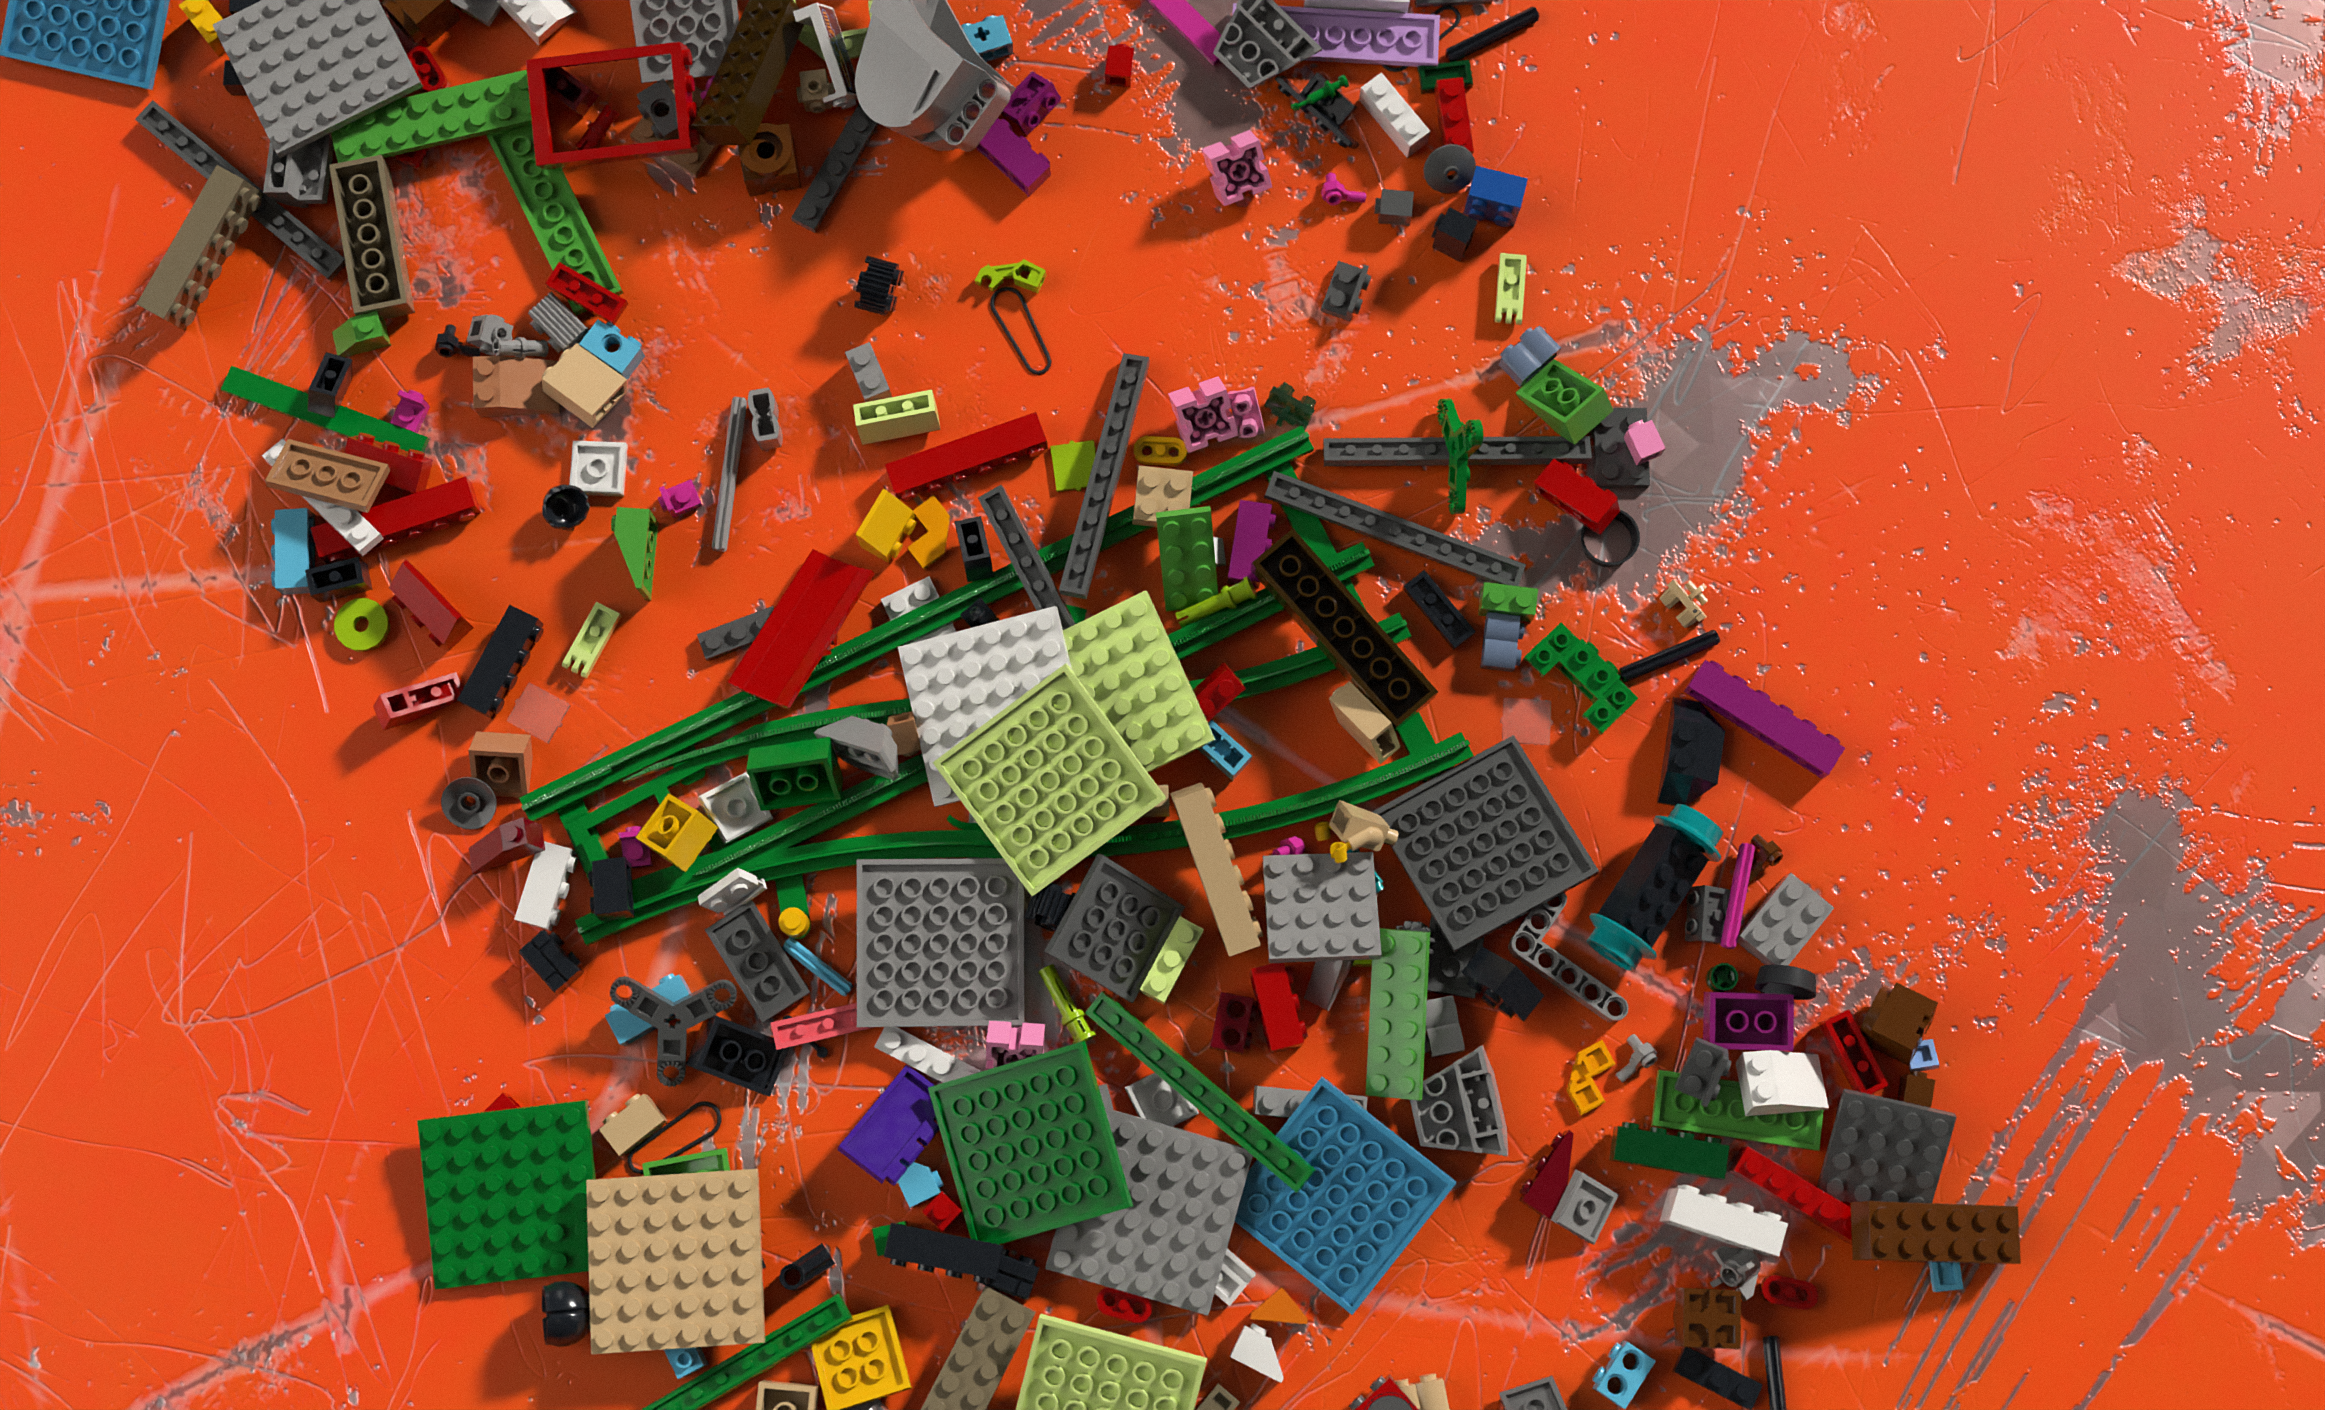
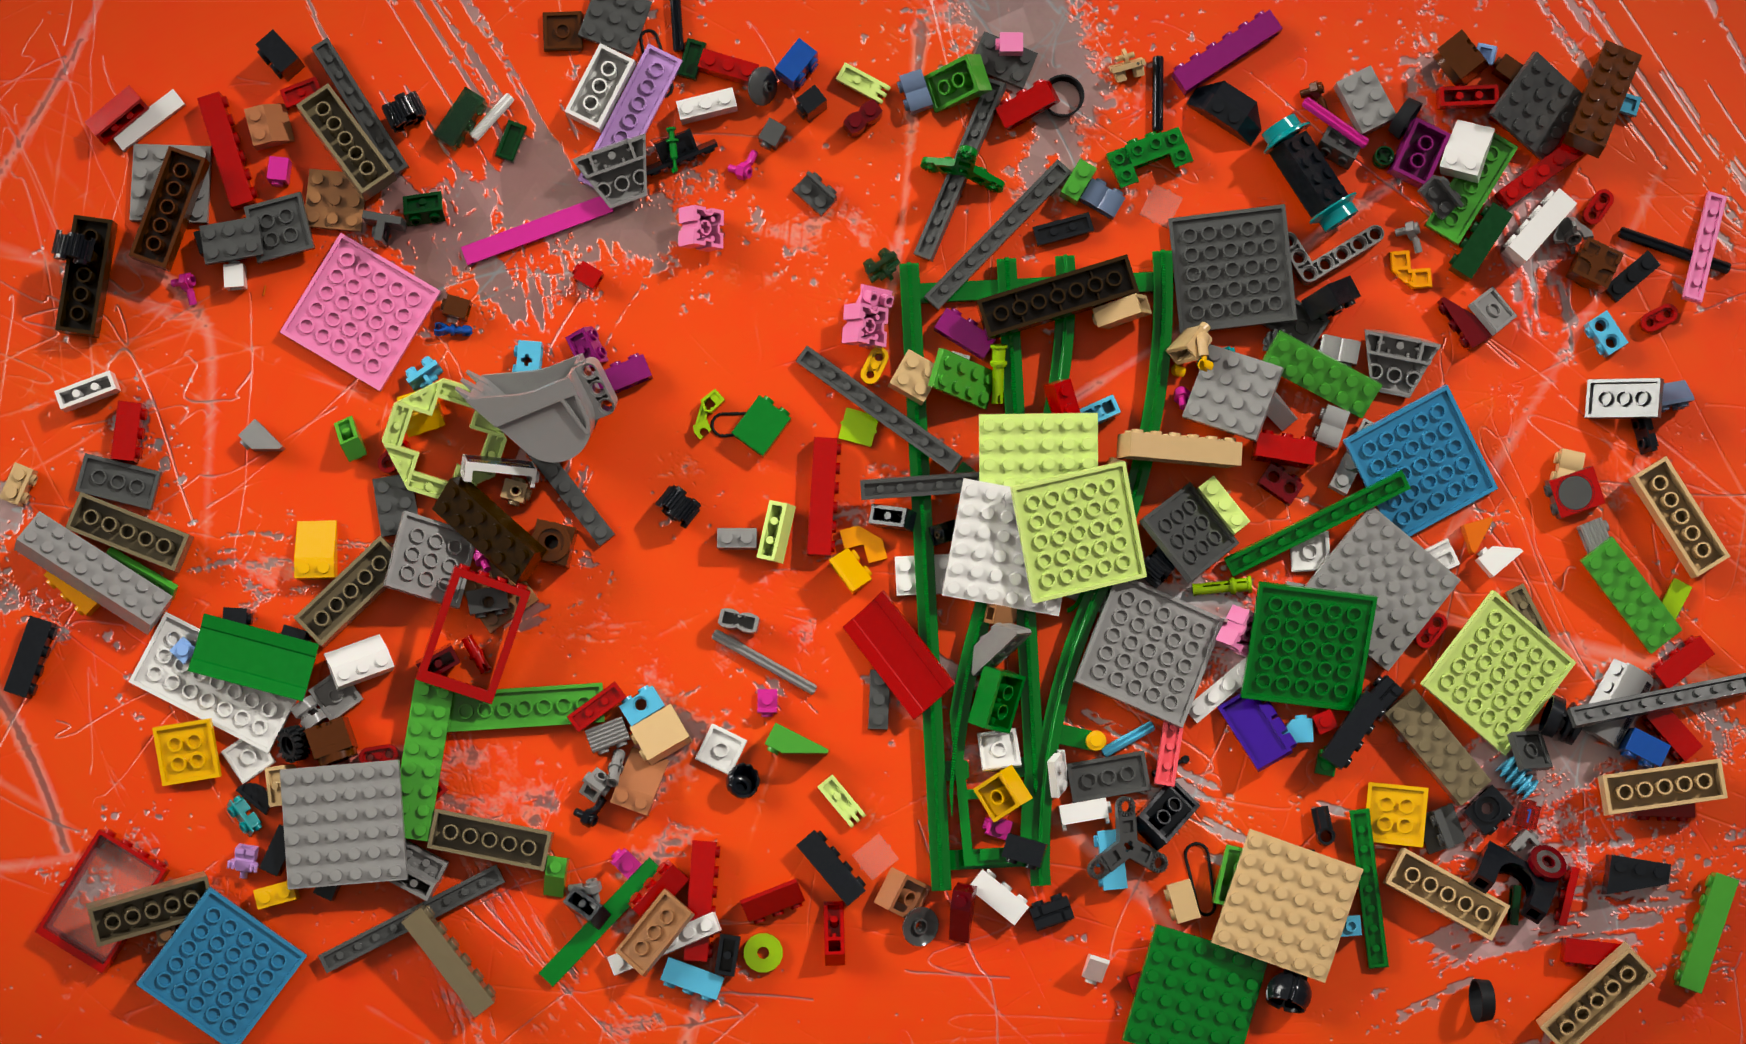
camera: 65 degrees left, 5 degrees up
none -> light grey piece [568,878,602,902]
none -> green brick [731,395,791,458]
none -> dark red brick [843,99,882,138]
none -> white brick [1058,798,1112,831]
none -> white slope [1081,953,1110,985]
none -> light grey brick [1312,404,1350,450]

